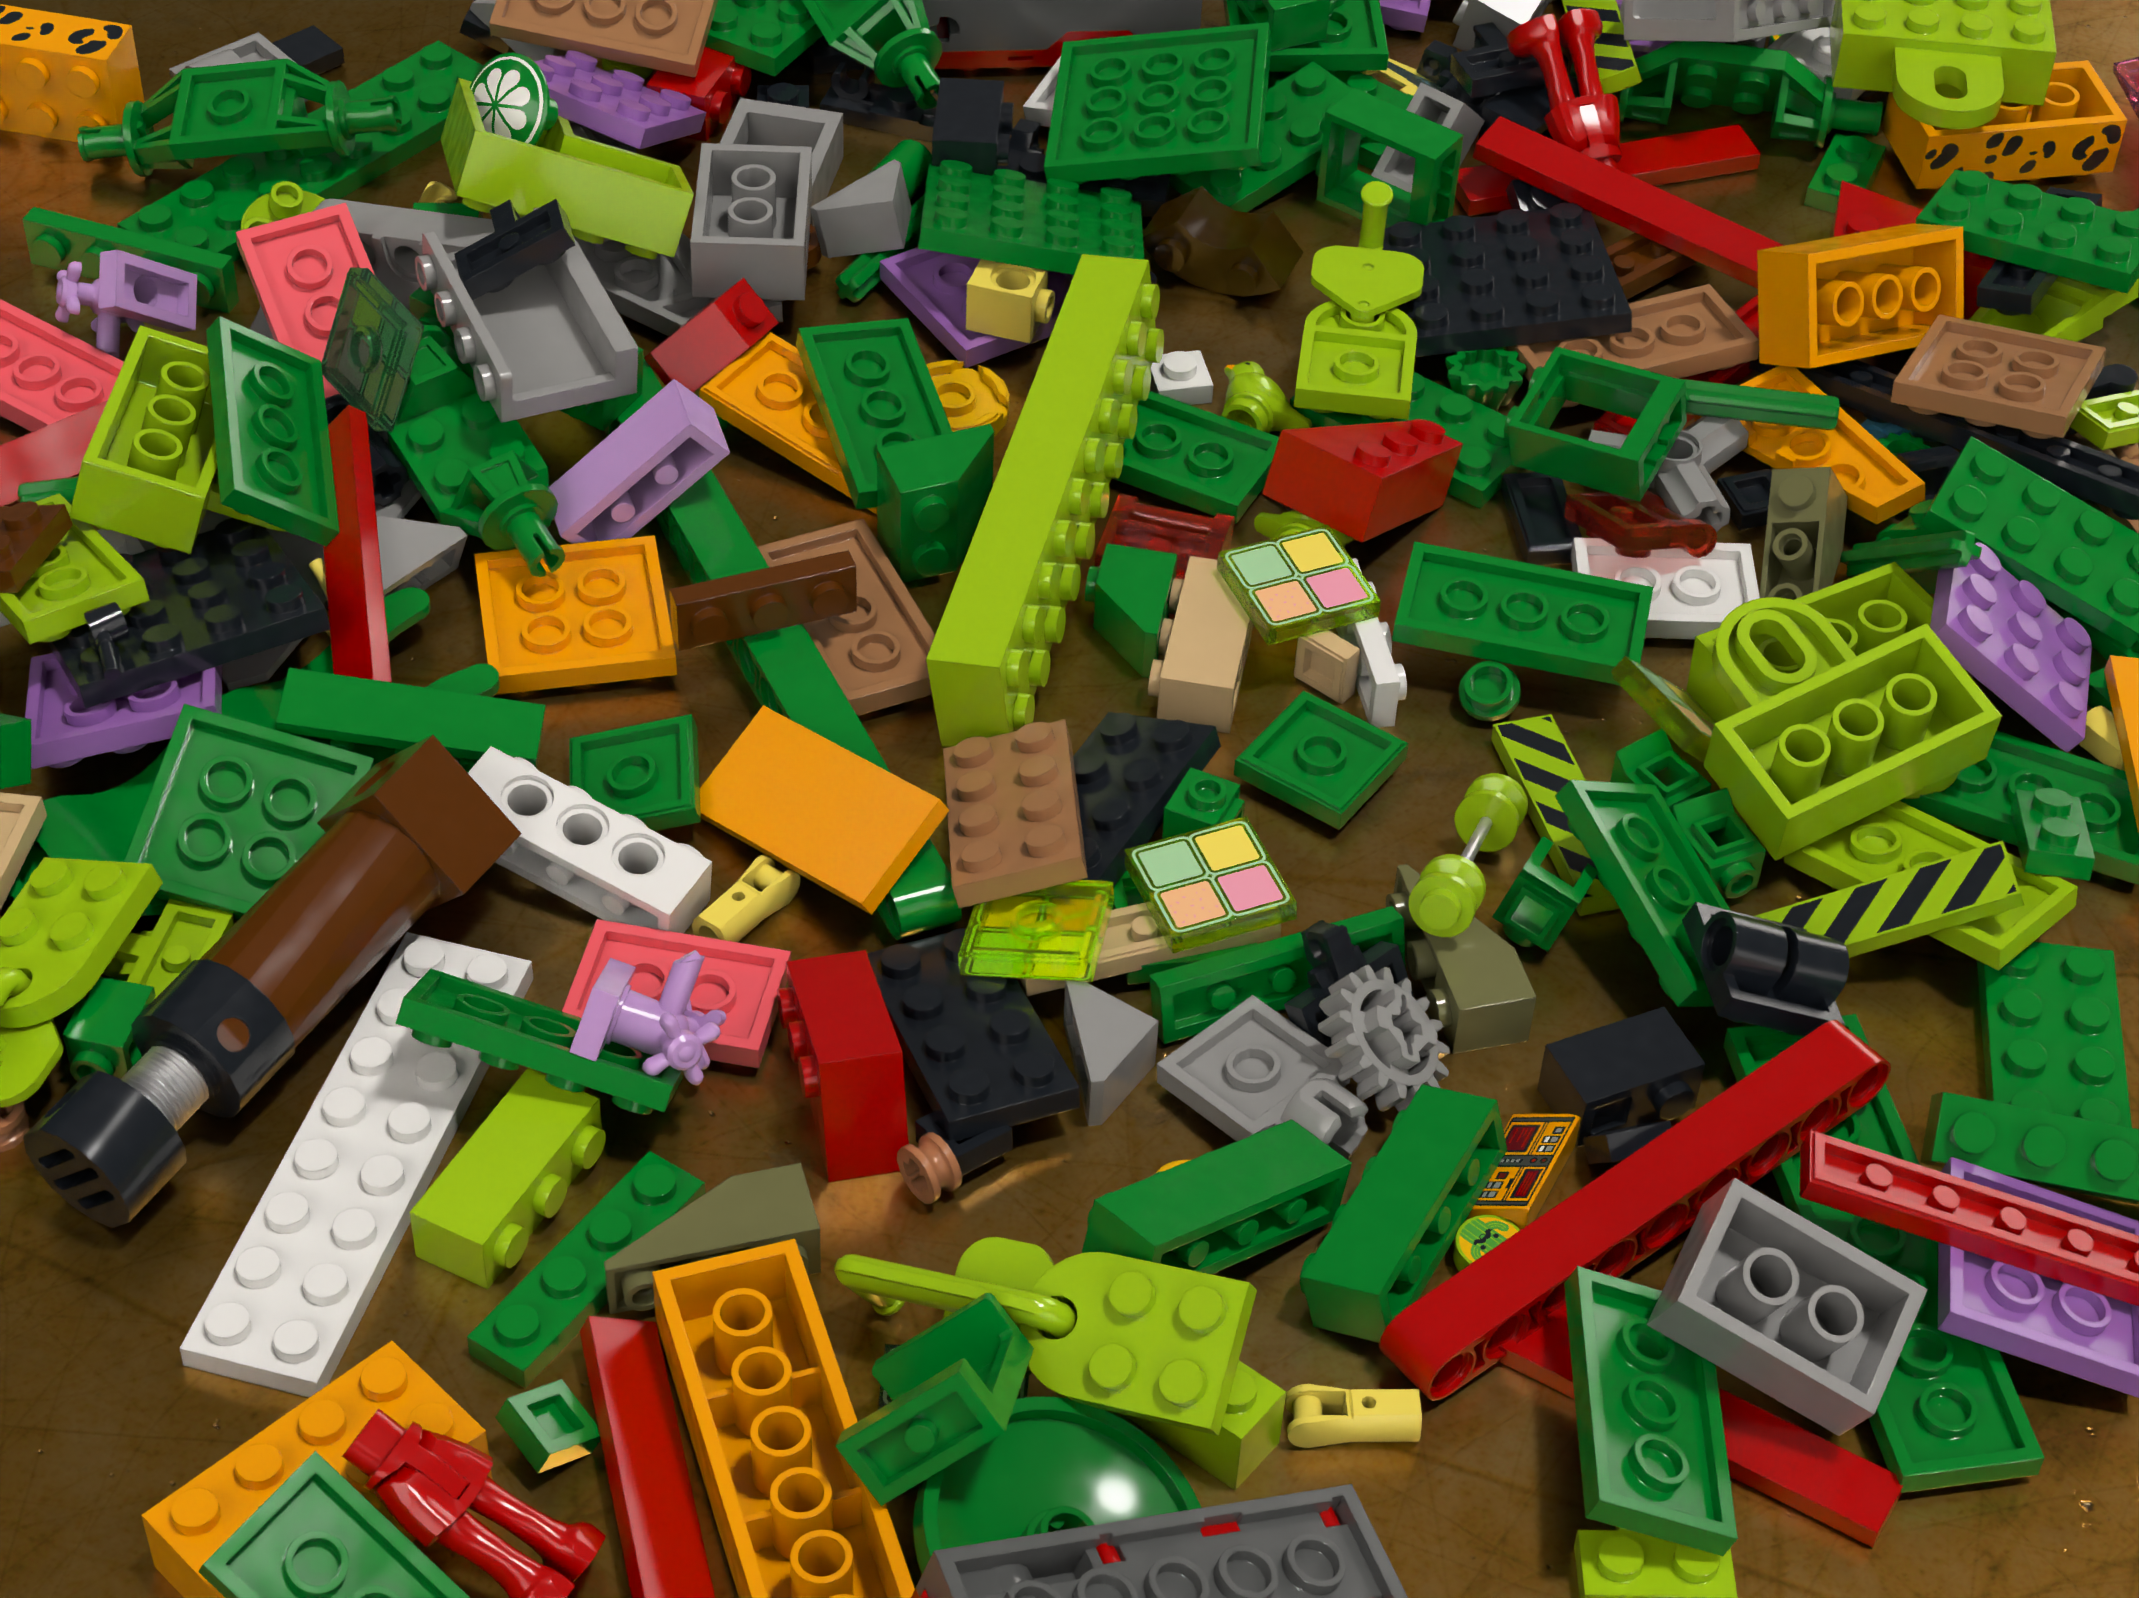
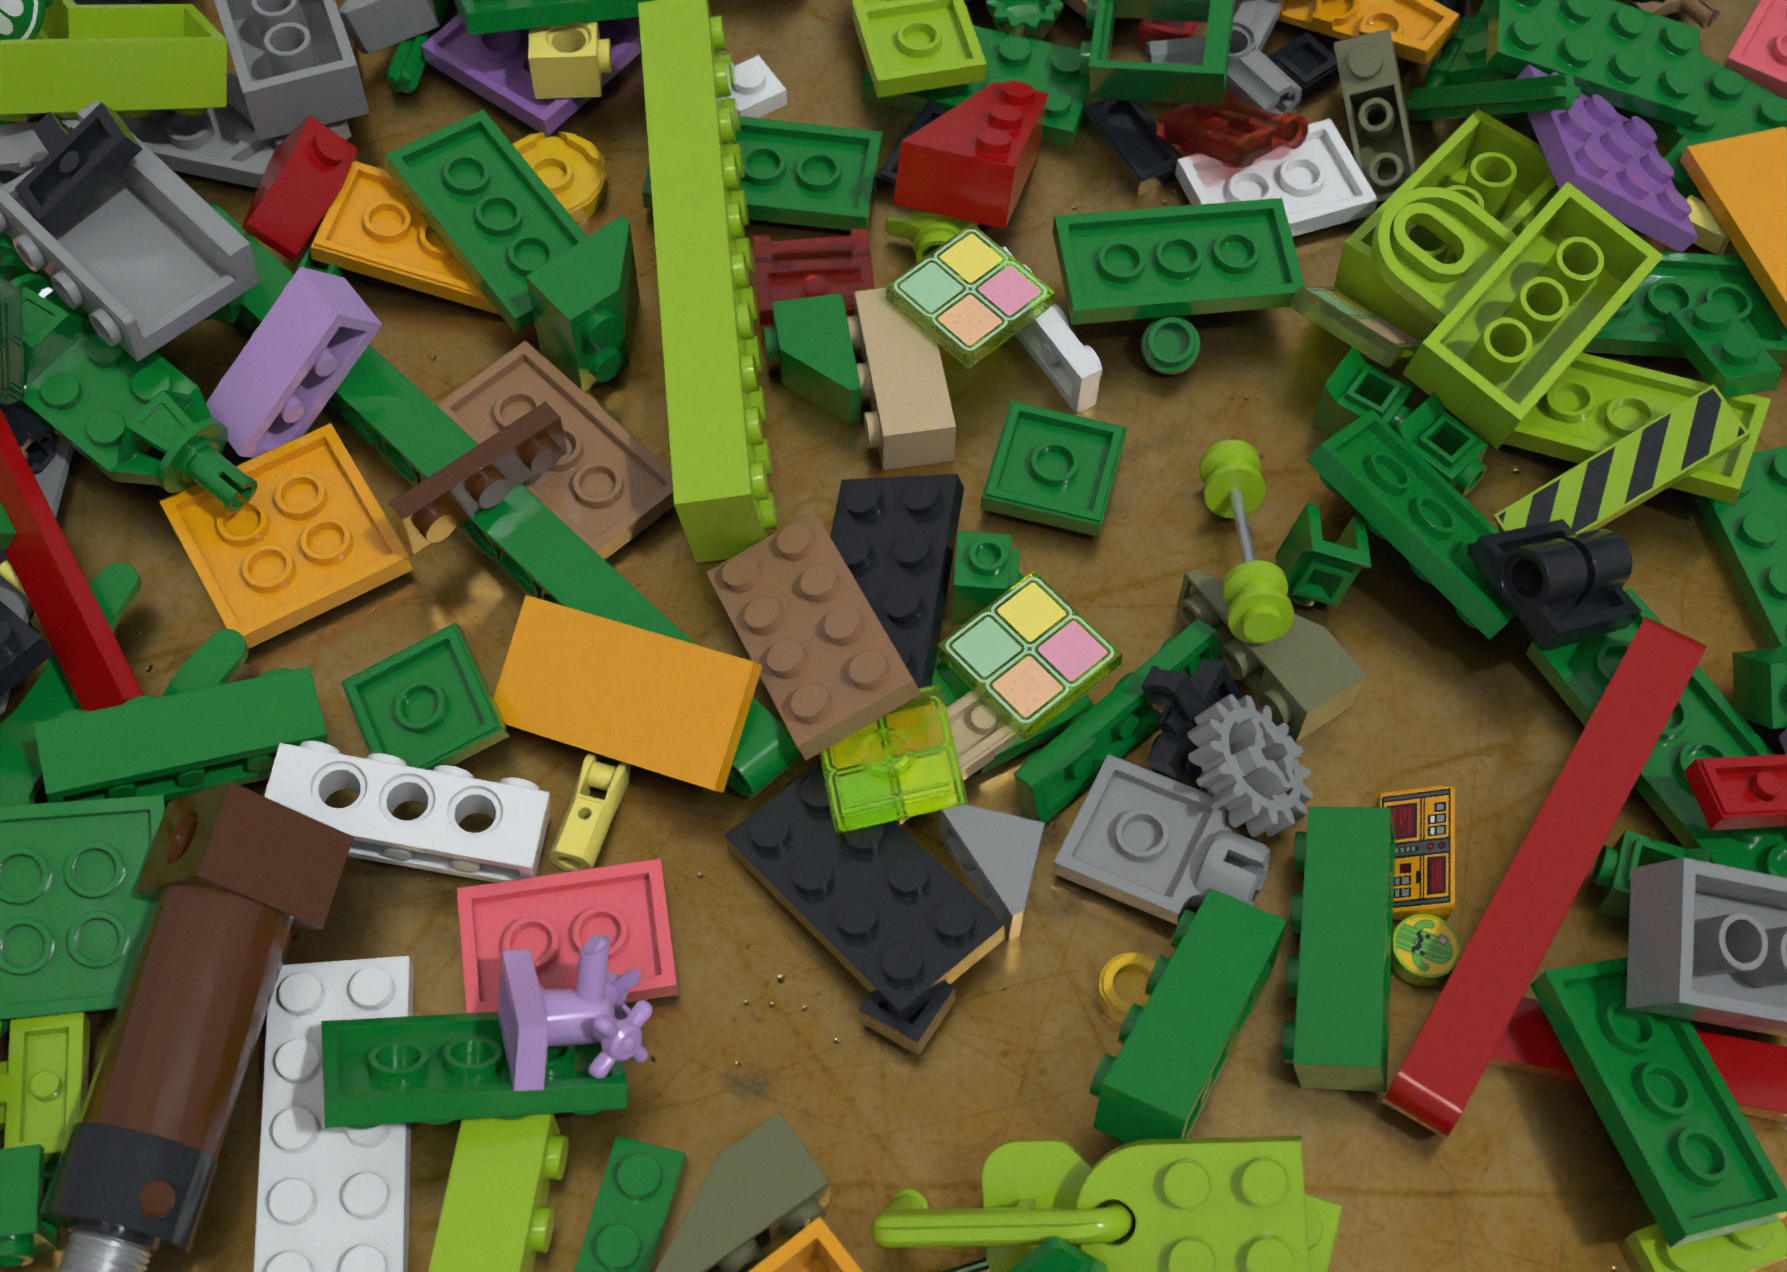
camera: 20 degrees left, 15 degrees up
light grey slope [376,515,468,597] -> none
red wedge [777,950,909,1183] -> none
nougat bush [897,1132,962,1204] -> none
lime animal [1221,361,1312,433] -> none
light yellow bar [1285,1384,1422,1448] -> none
tan tile [1294,621,1360,704] -> none
lime tile [1491,714,1620,916] -> none
black brick [1537,1006,1706,1147] -> none
black plate [1582,1121,1672,1167] -> none

